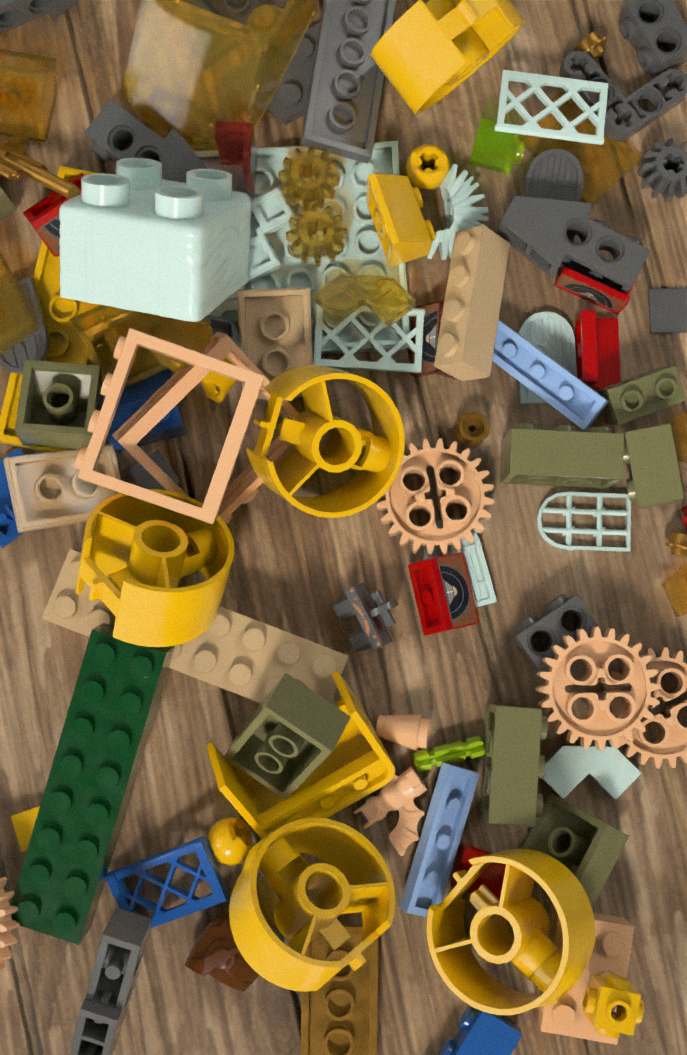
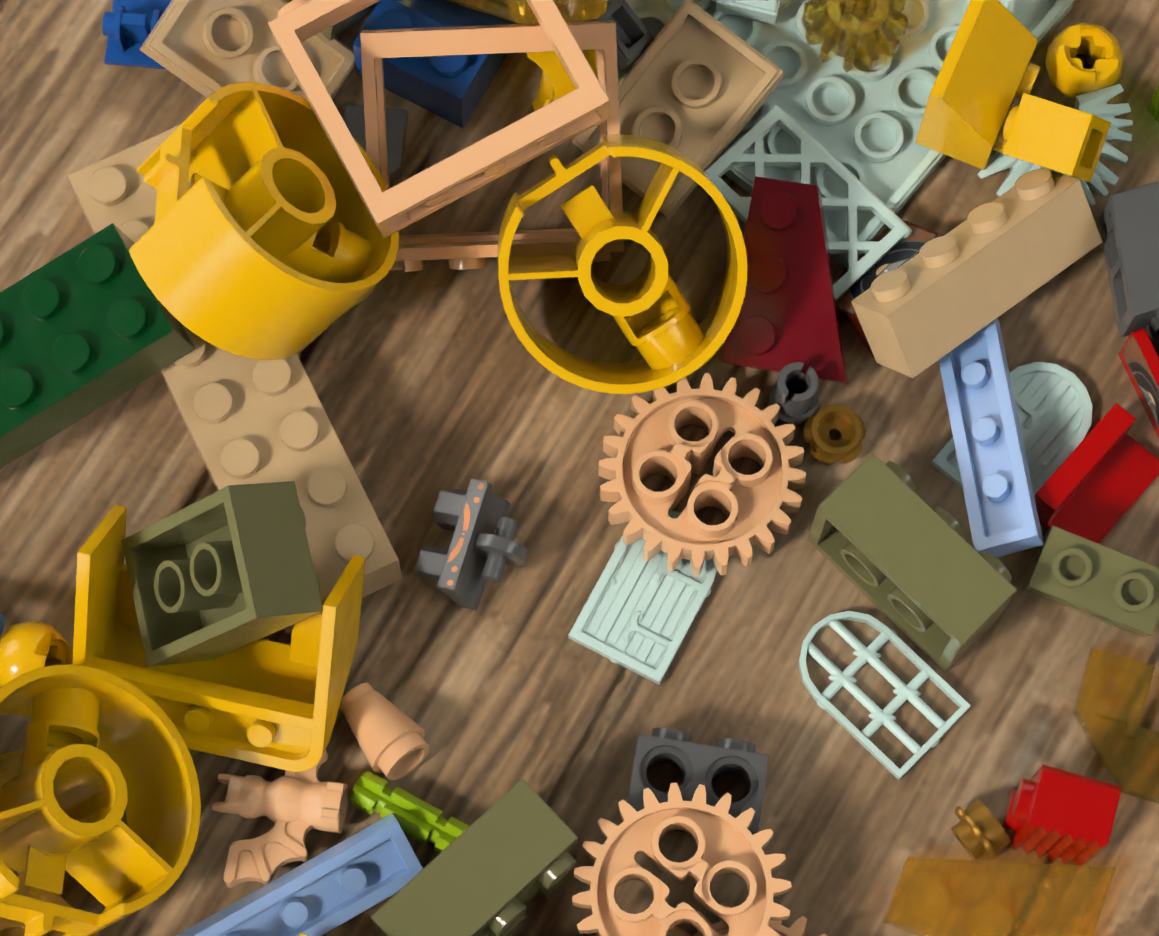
camera: 45 degrees right, 10 degrees down
clear yellow tile [314,274,416,327] -> none
panel [408,553,479,636] -> none
olive brick [624,423,685,509] -> none
none -> dark red wing [722,176,849,384]
none -> dark grey pin [768,362,819,425]
none -> yellow brick [1003,93,1111,183]

